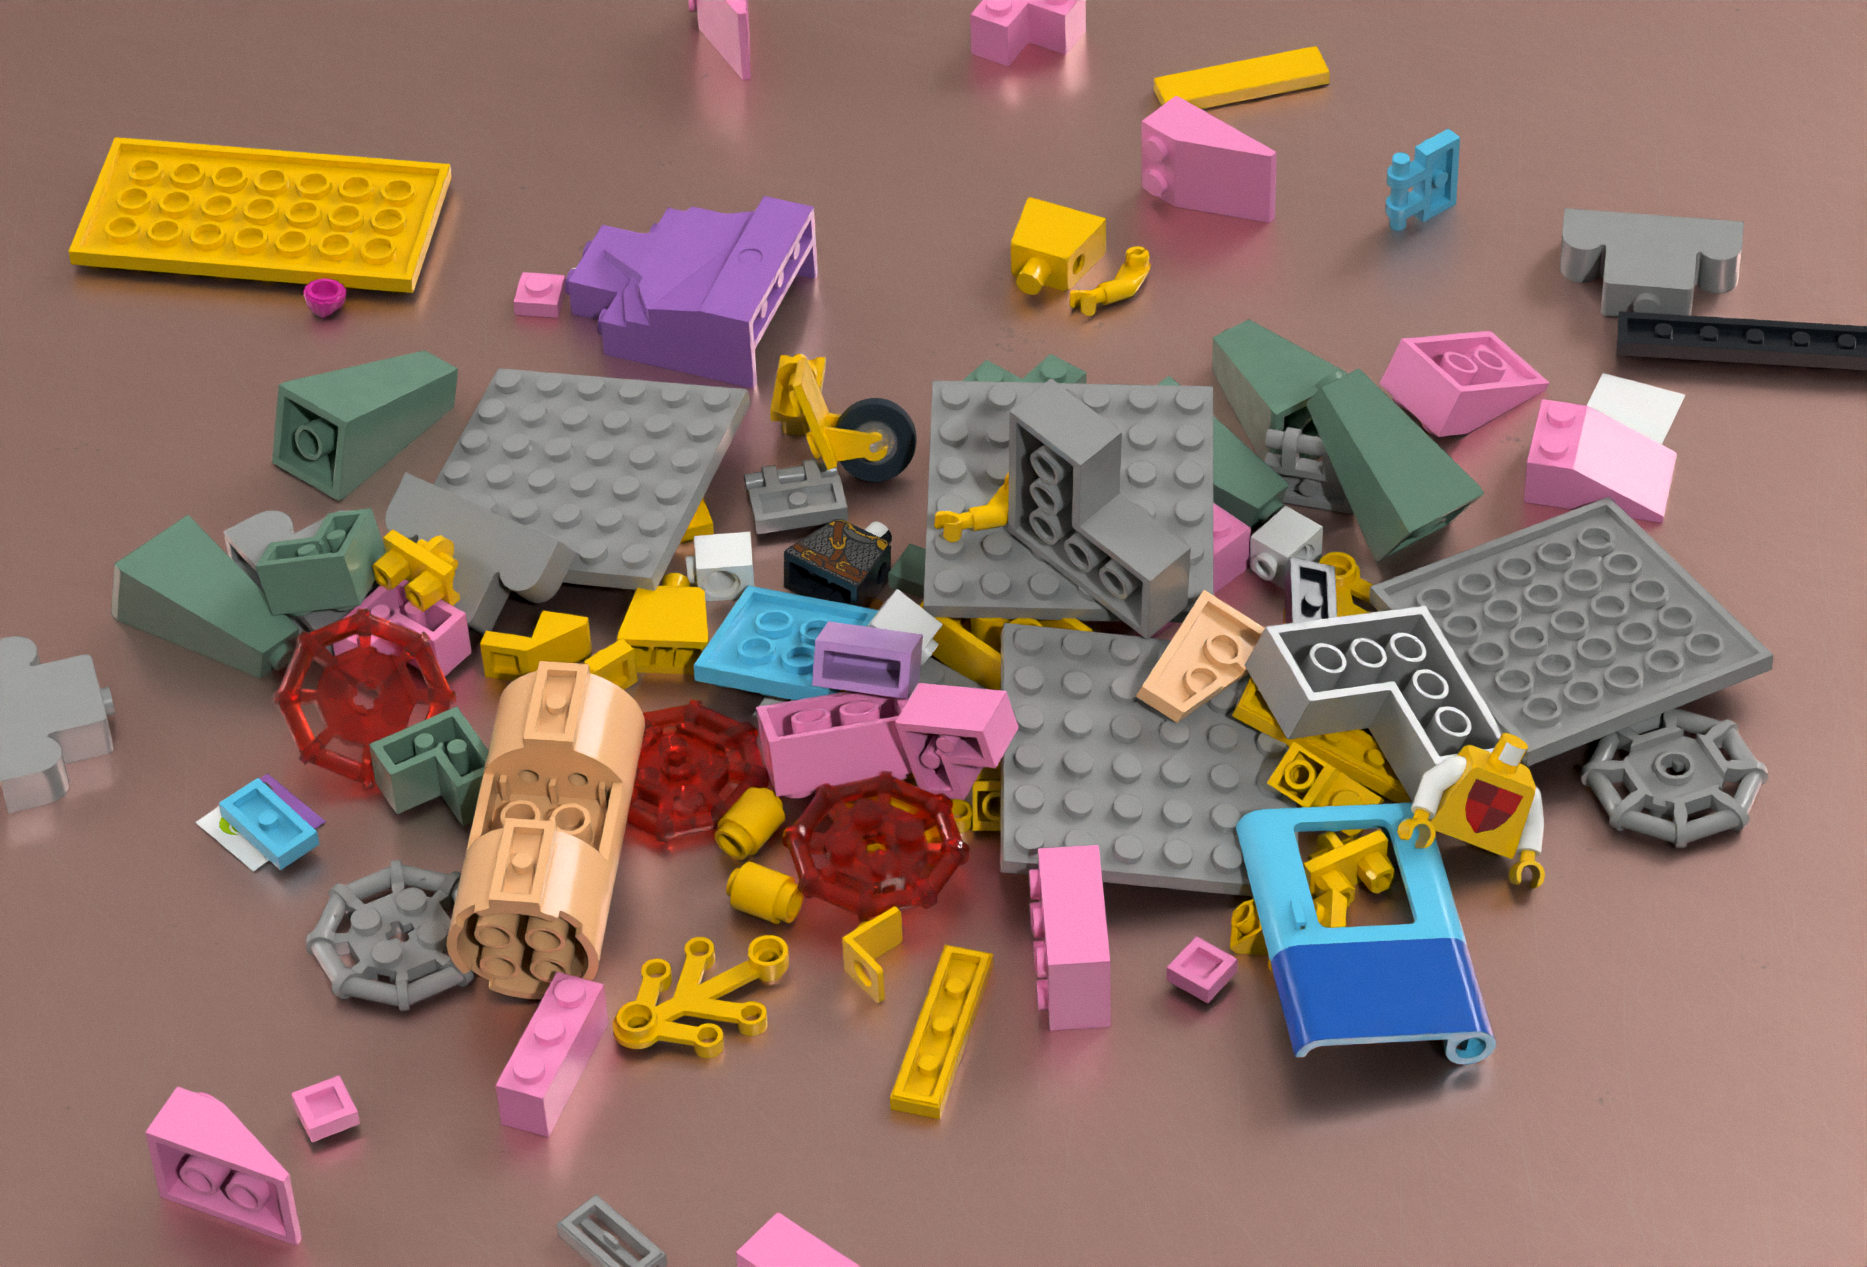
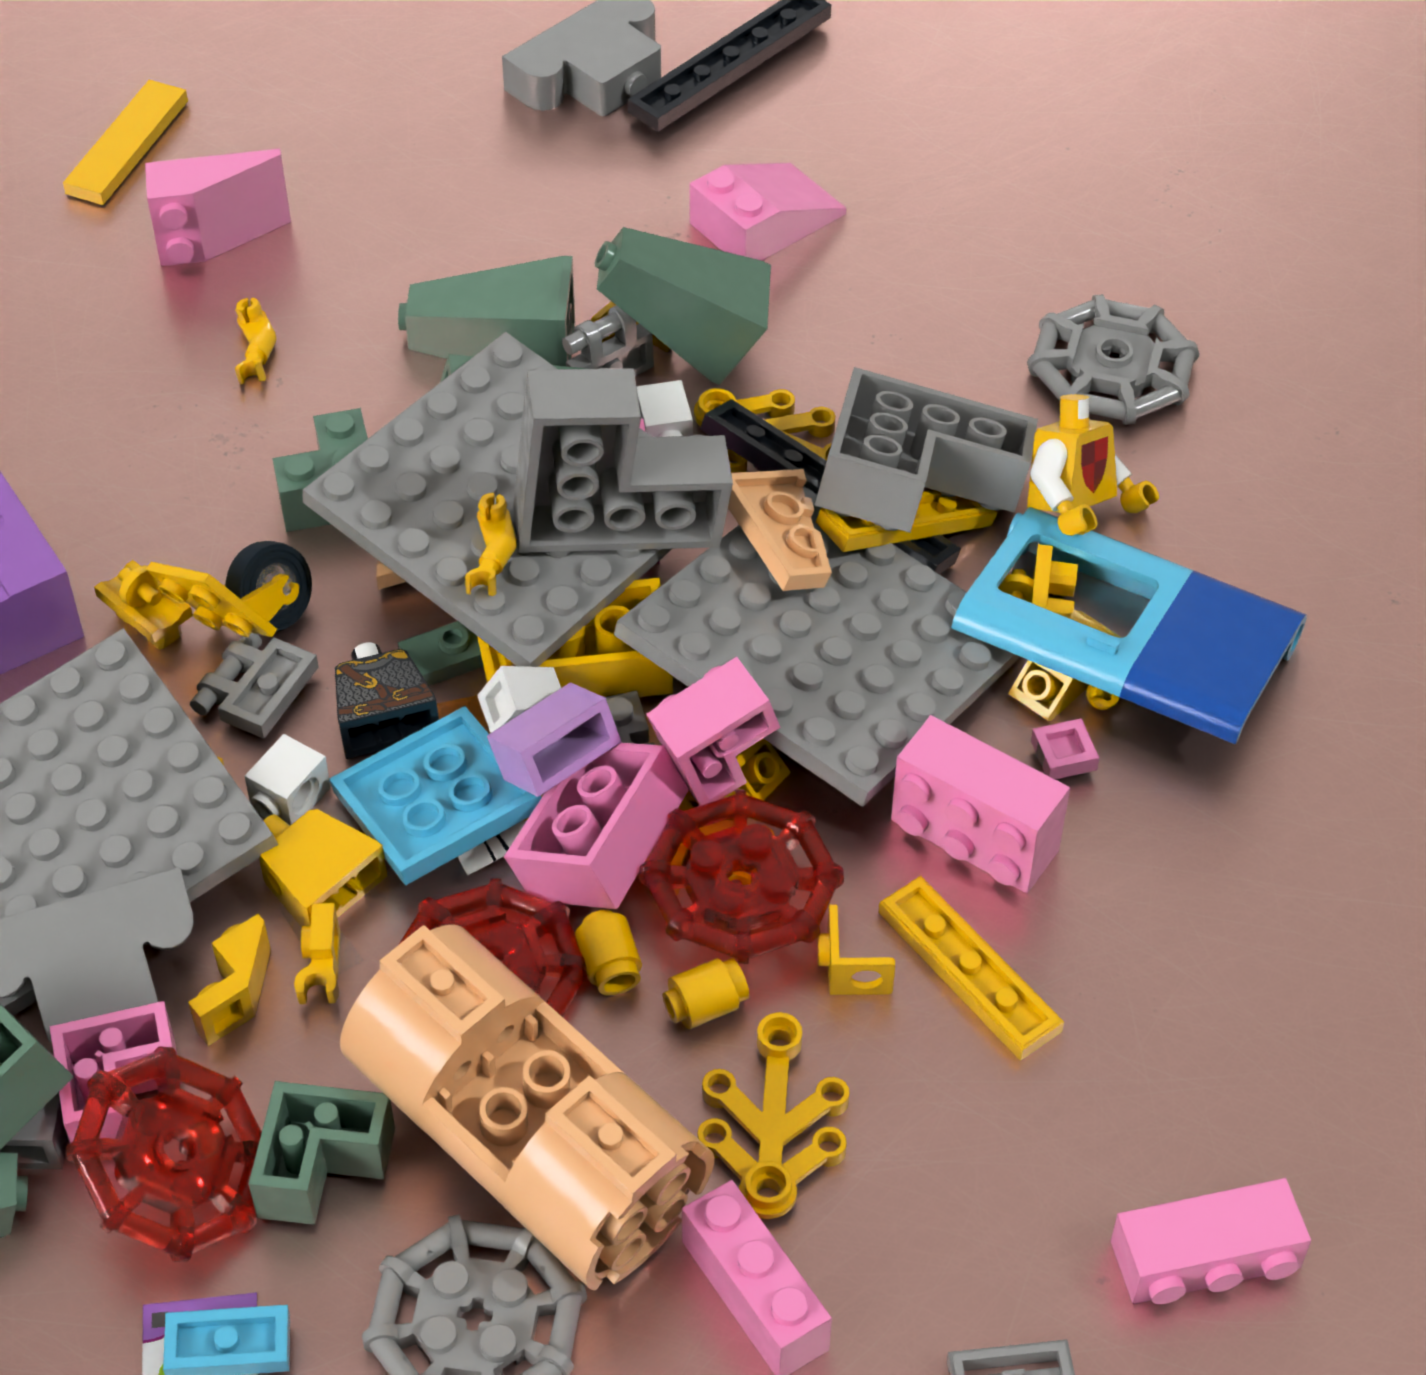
camera: 55 degrees left, 5 degrees up
yellow hips [372,529,461,612] -> none
yellow torso [1010,197,1106,295] -> none
yellow slope [1267,741,1384,840] -> none
light grey plate [1369,497,1773,767] -> none
bright pink slope [1379,331,1549,437] -> none
medium azure plate [1385,128,1460,231] -> none
white sticker [1587,373,1685,445] -> none

